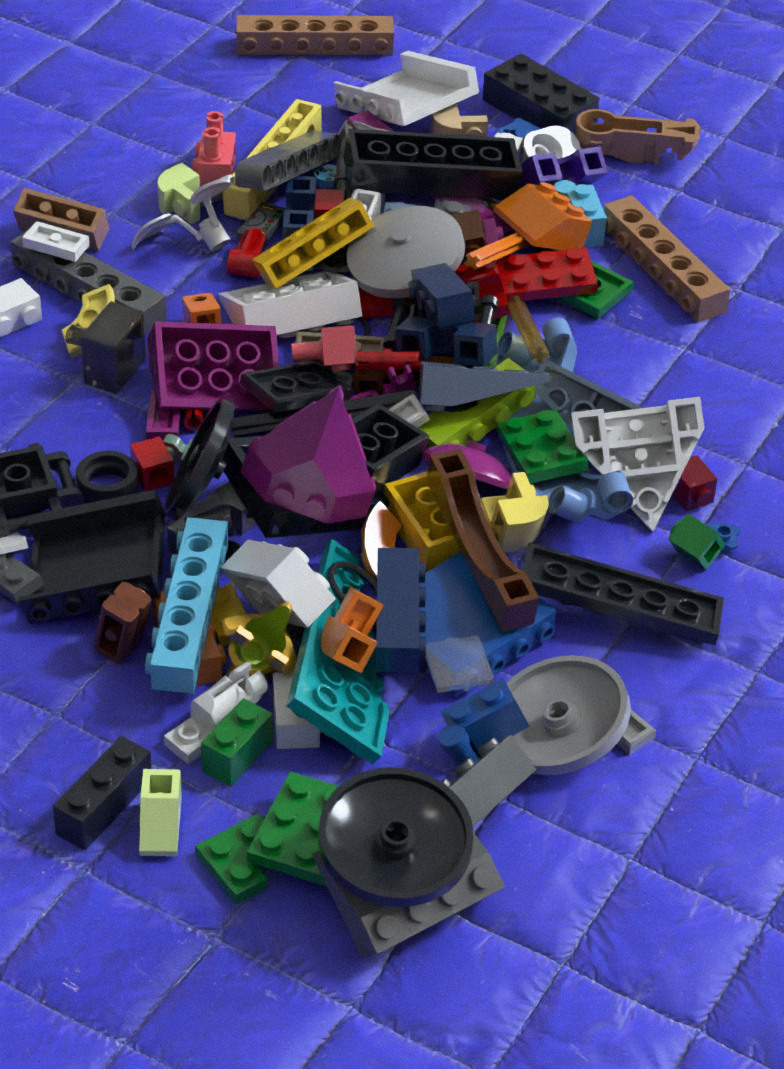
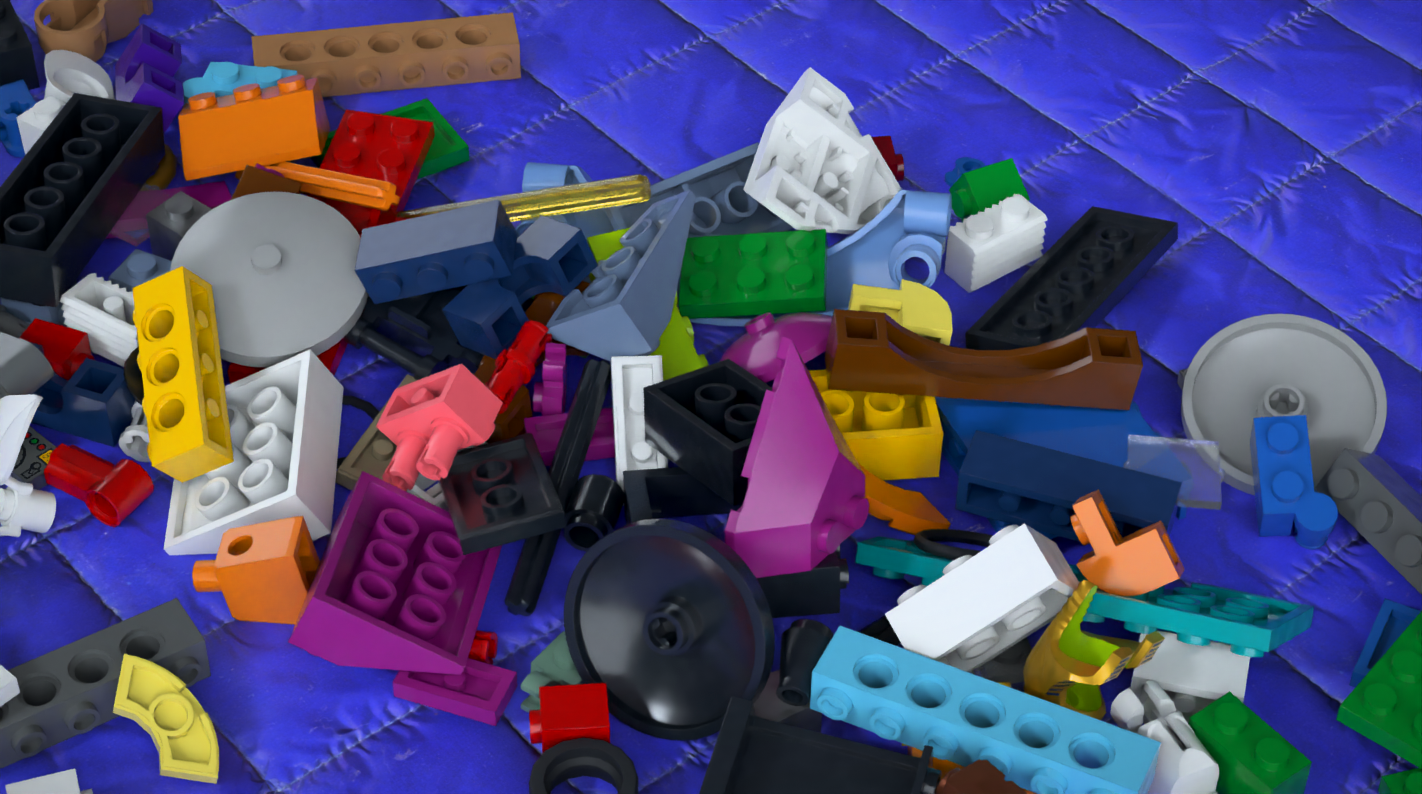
camera: 70 degrees left, 0 degrees up
clear smoke brick [65,301,146,394] -> none
none -> white brick [944,194,1047,293]

